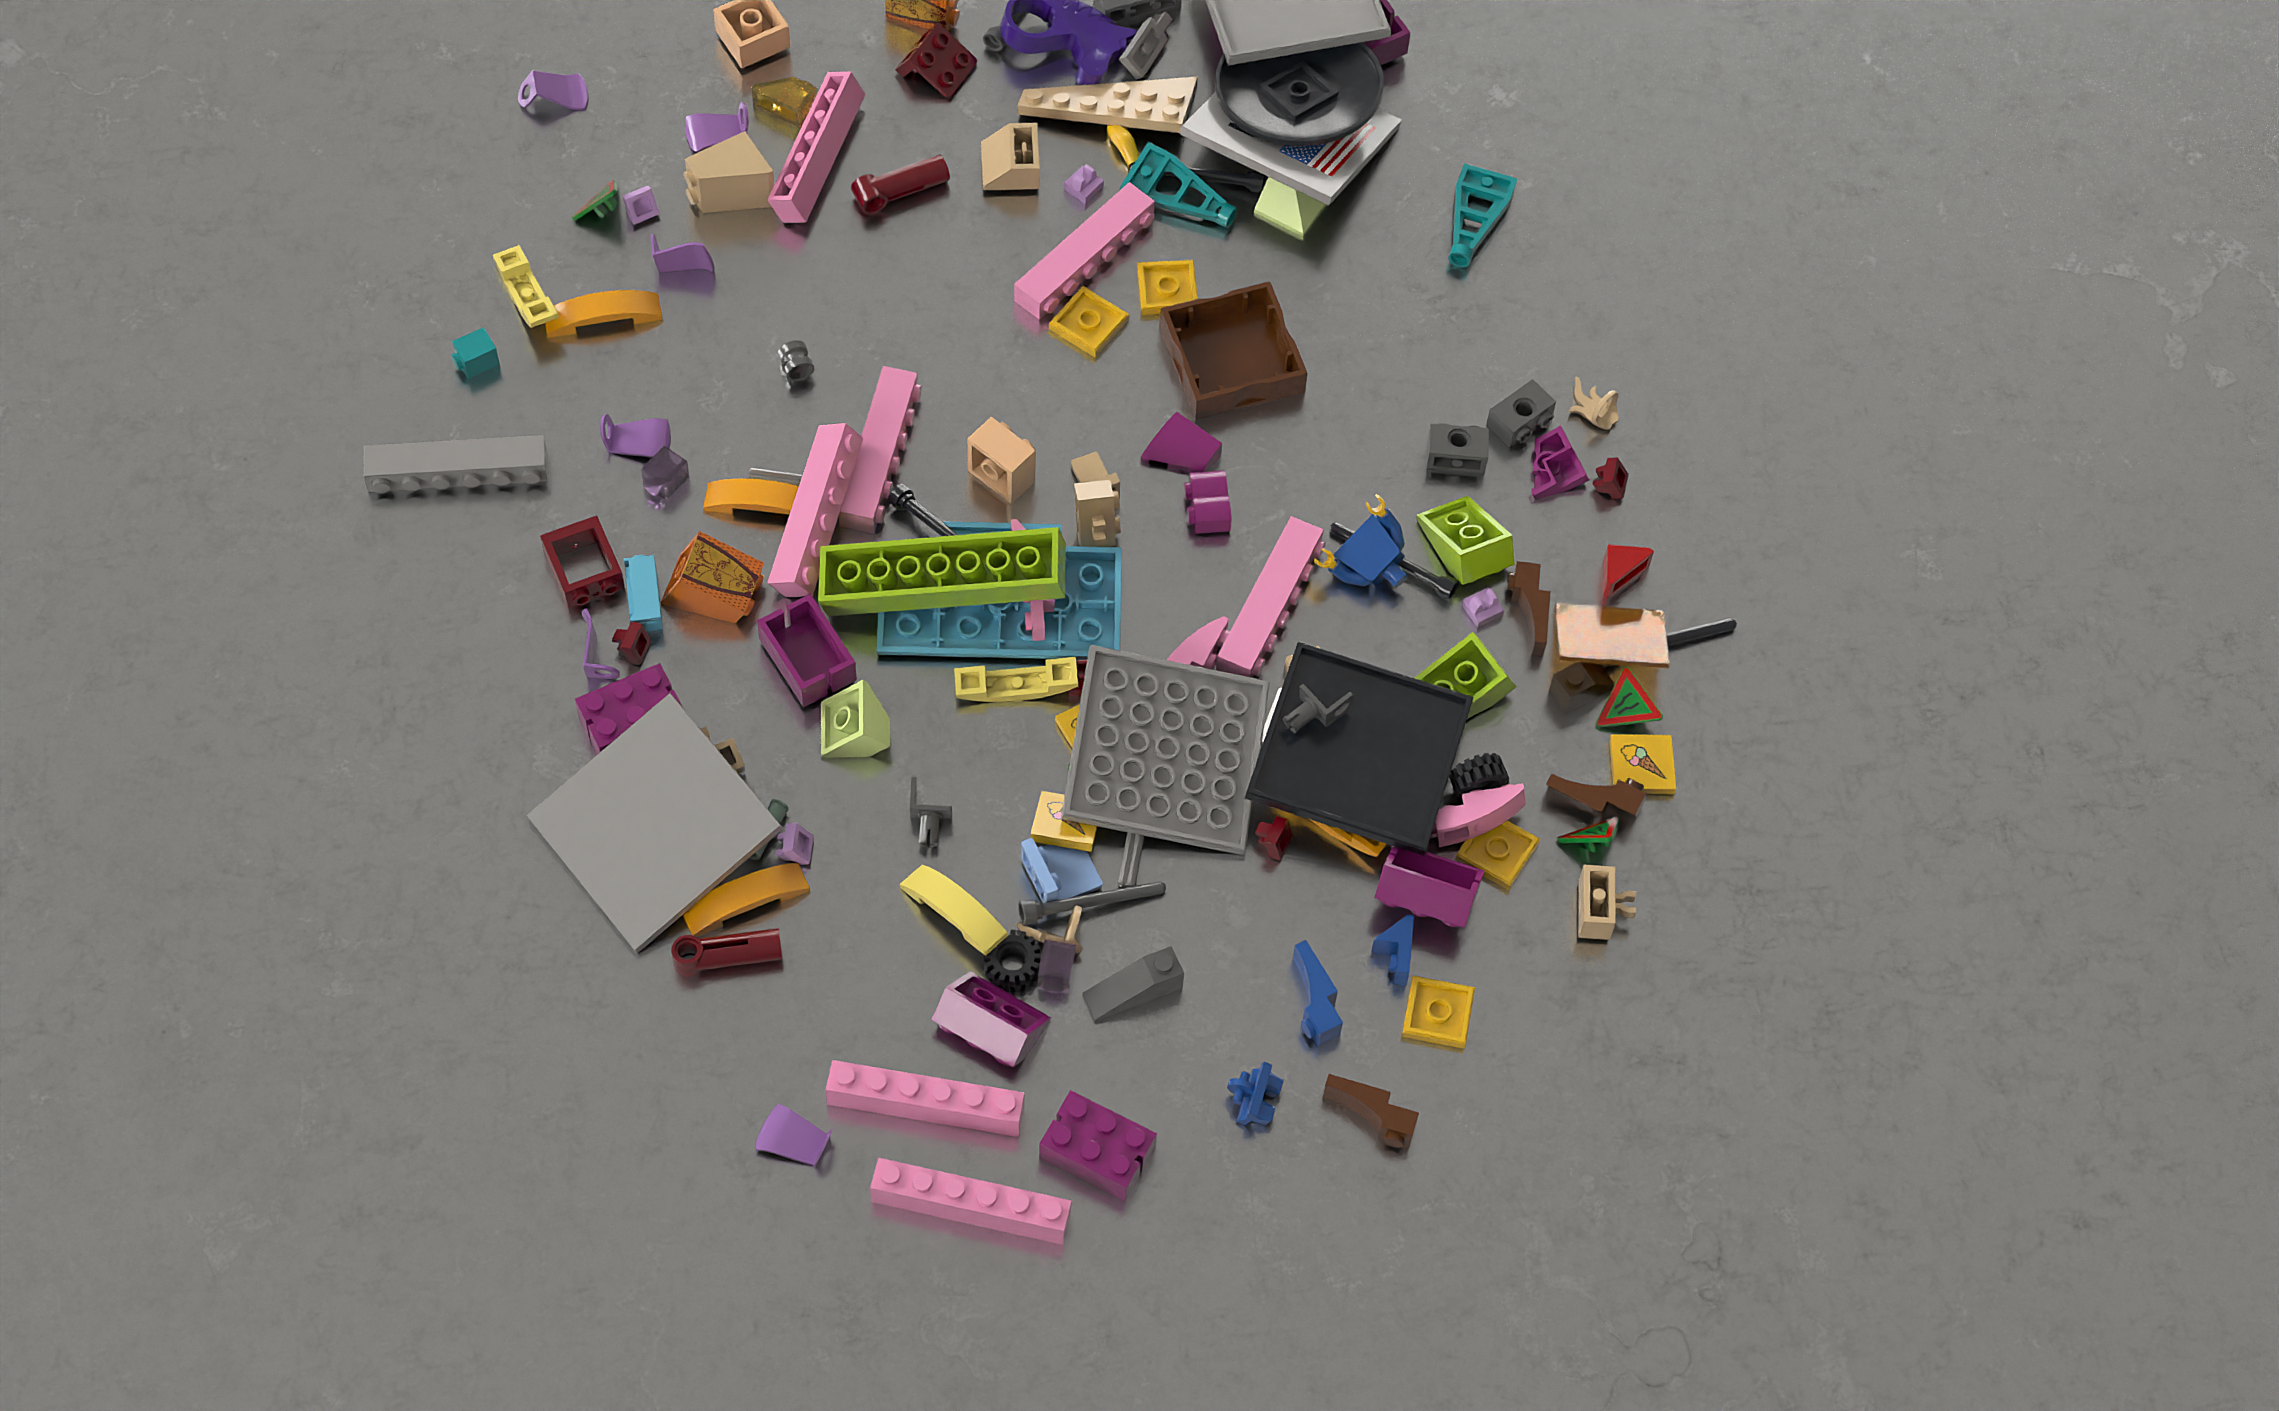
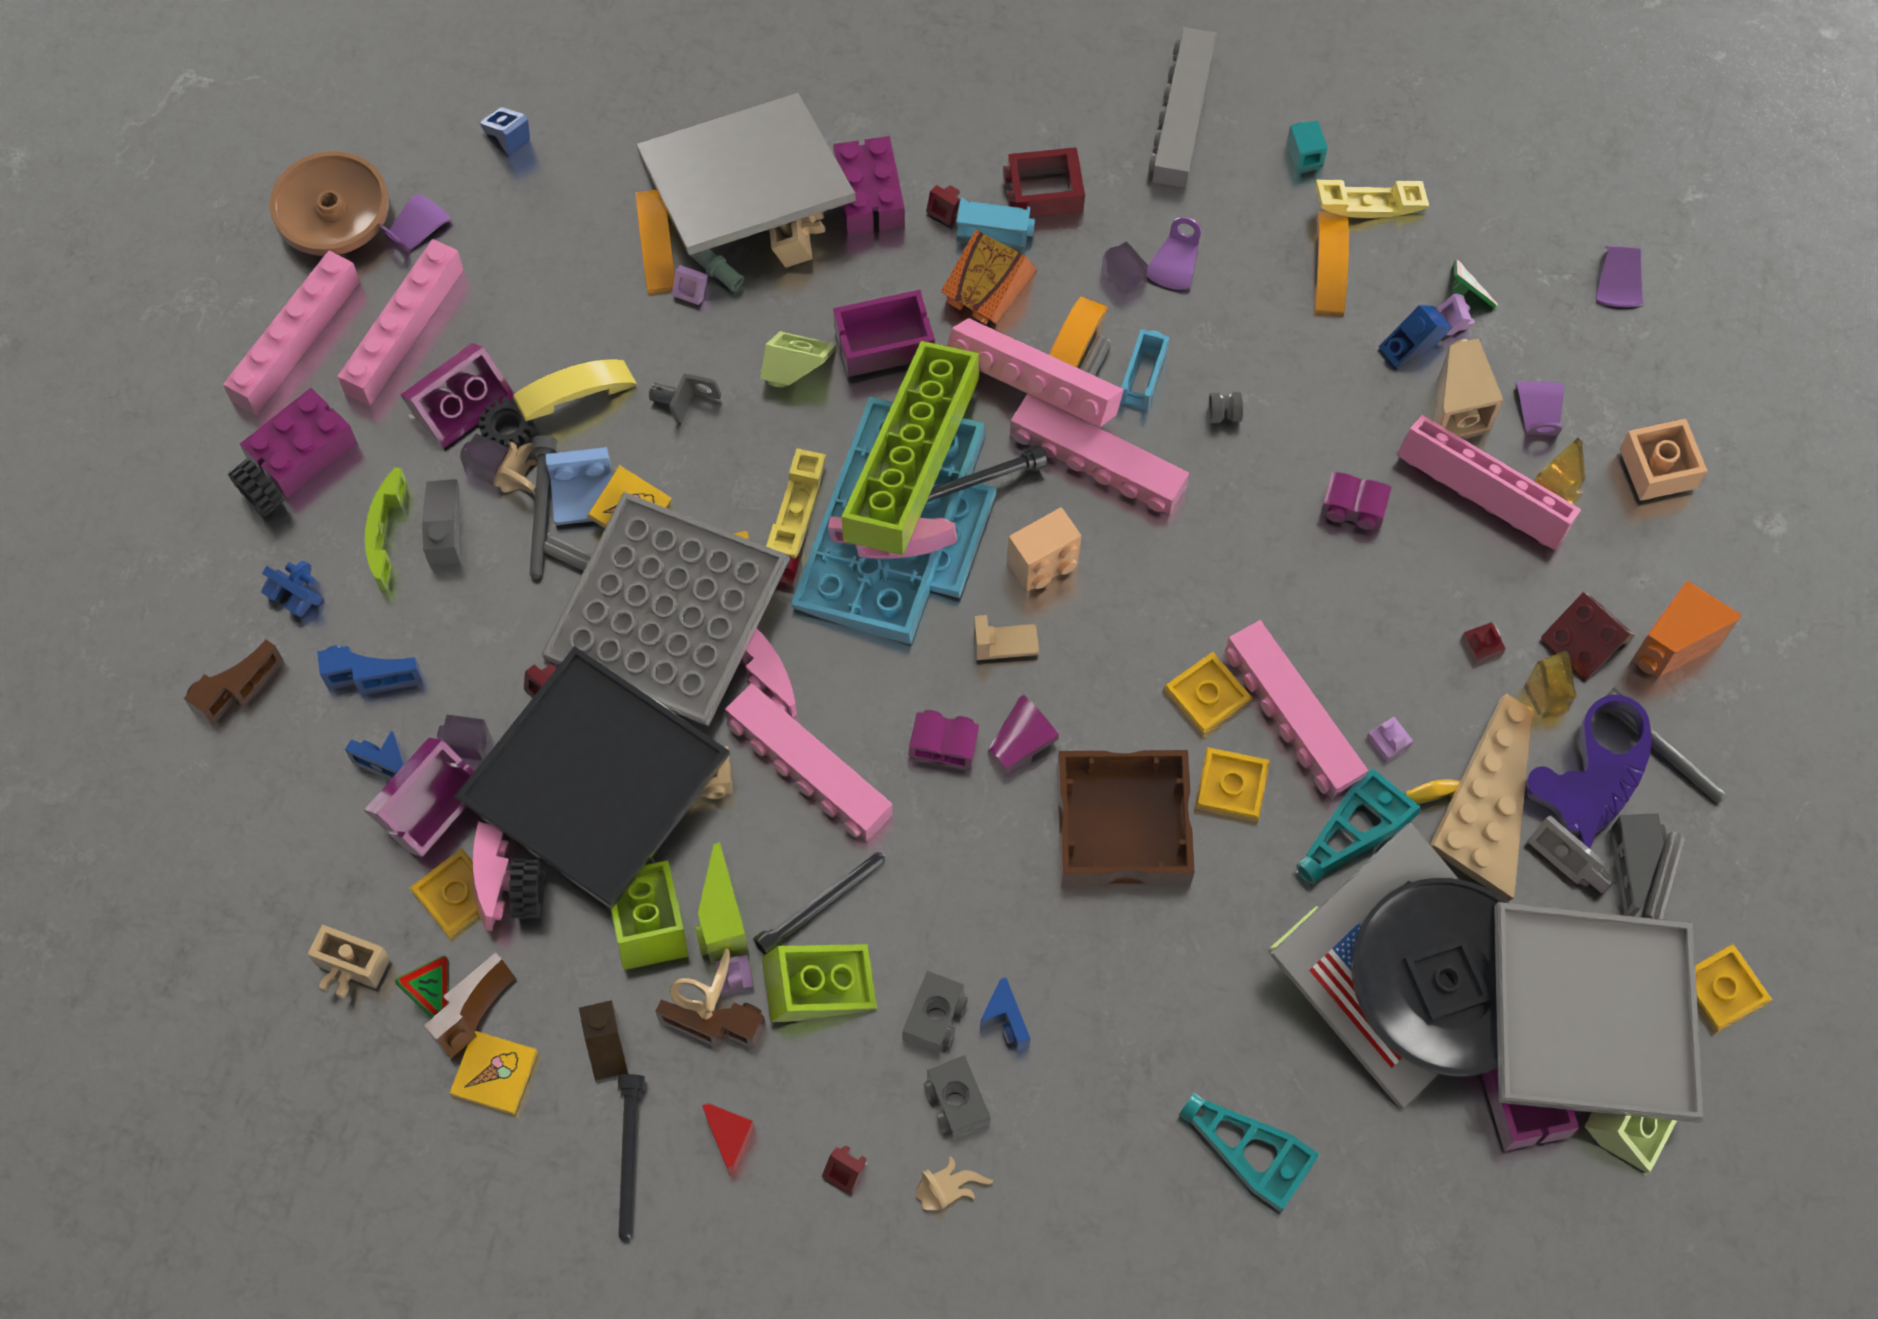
camera: 110 degrees right, 5 degrees up
medium lavender piece [582,608,620,679] -> none
medium lavender piece [651,234,715,273] -> none
dark red piece [671,928,783,977] -> none
dark red piece [851,154,950,214] -> none
tan slope [981,123,1040,190] -> none
tan brick [1074,480,1121,547] -> none
dark grey bracket [1283,684,1354,733] -> none
blue torso [1314,495,1408,588] -> none
yellow tile [1402,975,1475,1049] -> none
magenta slope [1531,425,1590,499] -> none
clear orange piece [1554,602,1670,669] -> none
piece [1596,667,1663,728] -> none
none -> black tyre [228,458,284,517]
none -> medium nougat dish [269,151,389,256]
none -> lime slope [365,467,407,592]
none -> clear purple brick [437,715,489,761]
none -> blue slope [479,107,530,155]
none -> tan piece [670,948,730,1019]
none -> lime slope [694,842,749,964]
none -> blue slope [980,977,1031,1052]
none -> medium azure window [1120,329,1170,411]
none -> magenta brick [1321,472,1392,530]
none -> blue slope [1379,305,1453,368]
none -> dark red tile [1462,622,1506,664]
none -> clear yellow slope [1524,651,1576,719]

